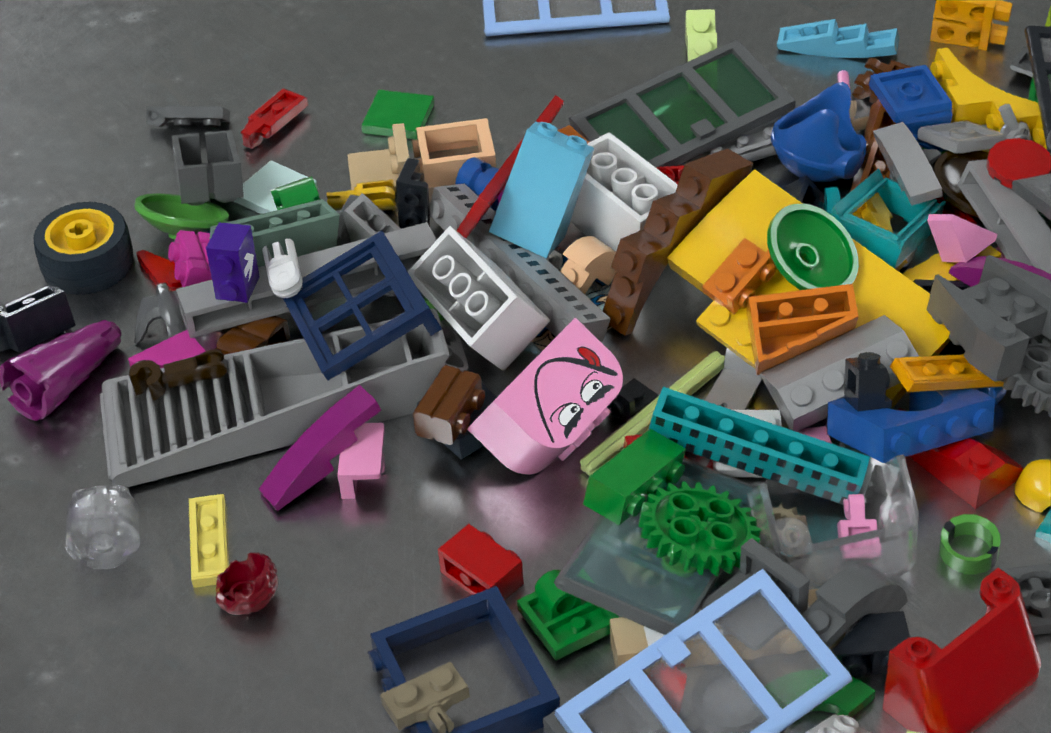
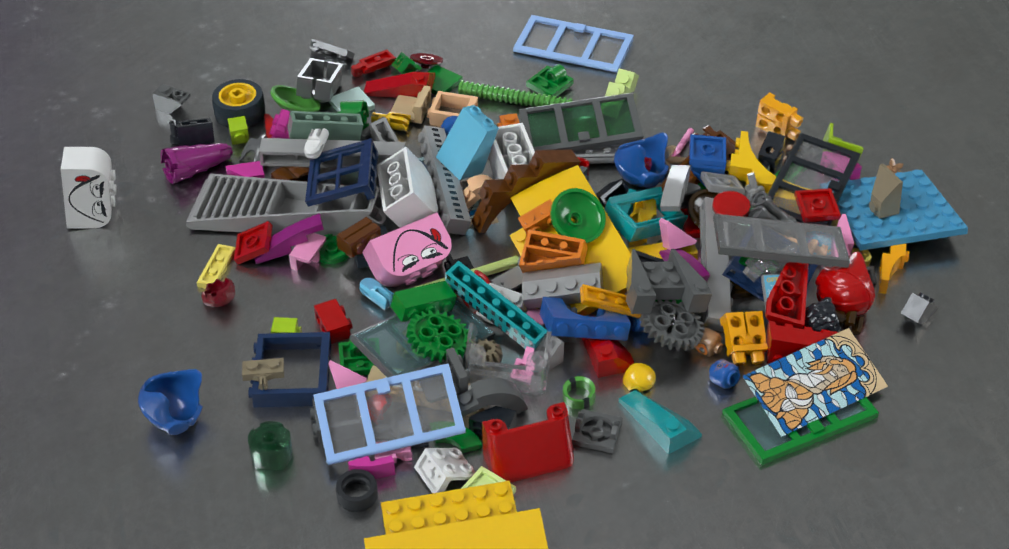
camera: 20 degrees right, 0 degrees up
clear brick [65,485,140,569] -> none
dark brown piece [129,349,227,401] -> none
dark purple brick [206,222,260,303] -> none
black bracket [396,158,430,229] -> none
red tile [456,95,564,239] -> none
medium azure slope [777,19,900,58] -> none
black brick [844,352,892,412] -> none
none -> lime brick [228,116,249,145]
none -> red tile [234,221,273,265]
none -> lime brick [271,317,302,333]
none -> green tile [319,234,349,264]
none -> bright pink slope [328,360,367,389]
none -> medium azure arm [359,278,394,310]
none -> red wedge [364,72,435,98]
none -> green panel [391,52,422,74]
none -> dark red dish [410,53,443,69]
none -> bright green piece [458,80,573,113]
none -> green plate [526,64,574,97]
none -> black torso [758,131,786,174]

